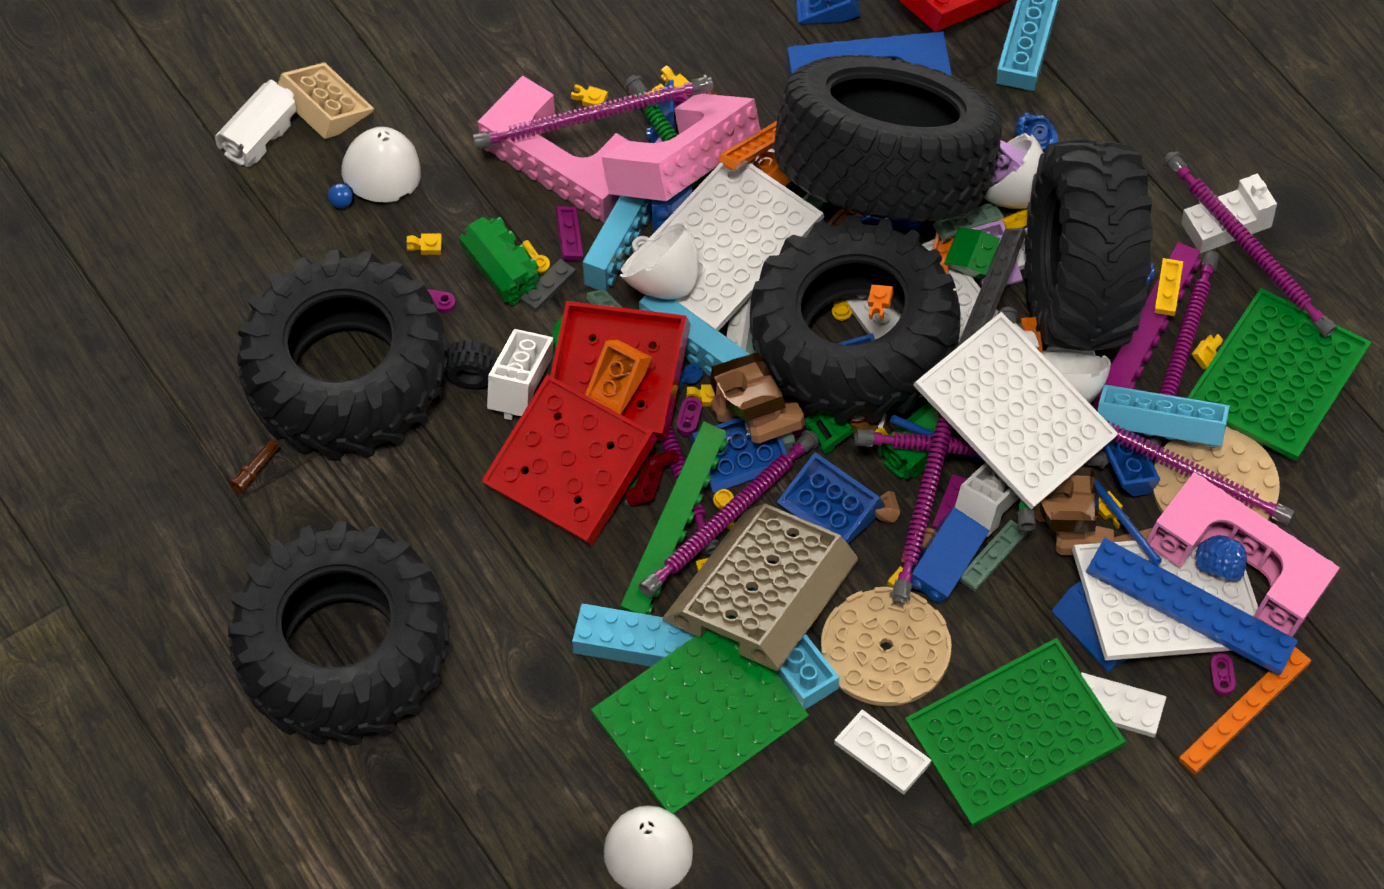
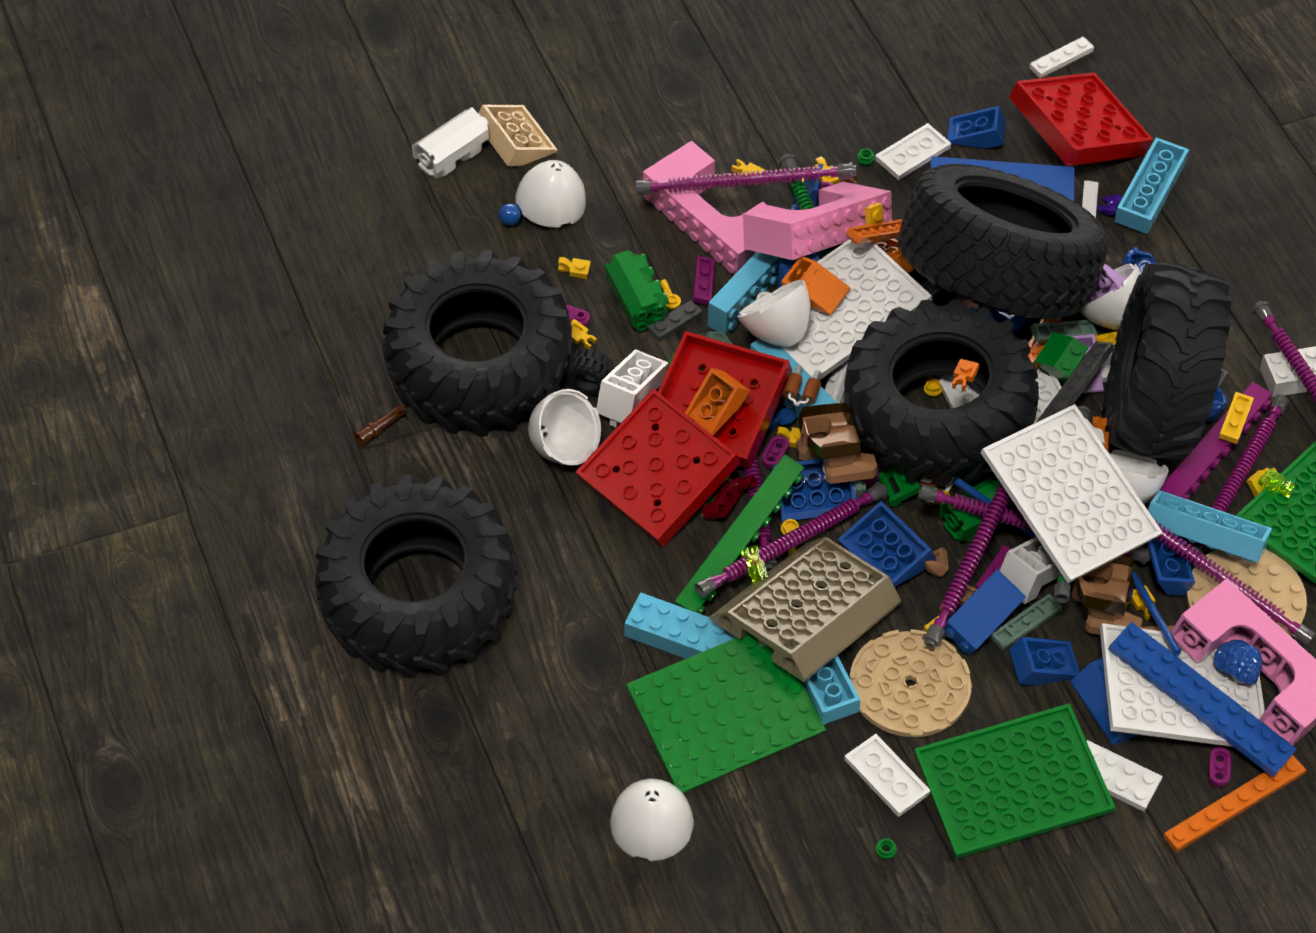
camera: 10 degrees right, 5 degrees down
none -> white piece [528,389,601,466]
none -> yellow plate [571,319,597,350]
none -> clear neon green plate [742,545,769,581]
none -> orange slope [781,256,850,315]
none -> dark orange piece [783,365,821,406]
none -> green plate [857,148,875,165]
none -> yellow plate [865,203,883,225]
none -> white plate [875,123,951,180]
none -> green plate [875,838,897,859]
none -> blue slope [1009,637,1080,685]
none -> white sticker [1082,181,1098,217]
none -> dark purple piece [1097,194,1123,215]
none -> clear neon green plate [1258,468,1295,497]

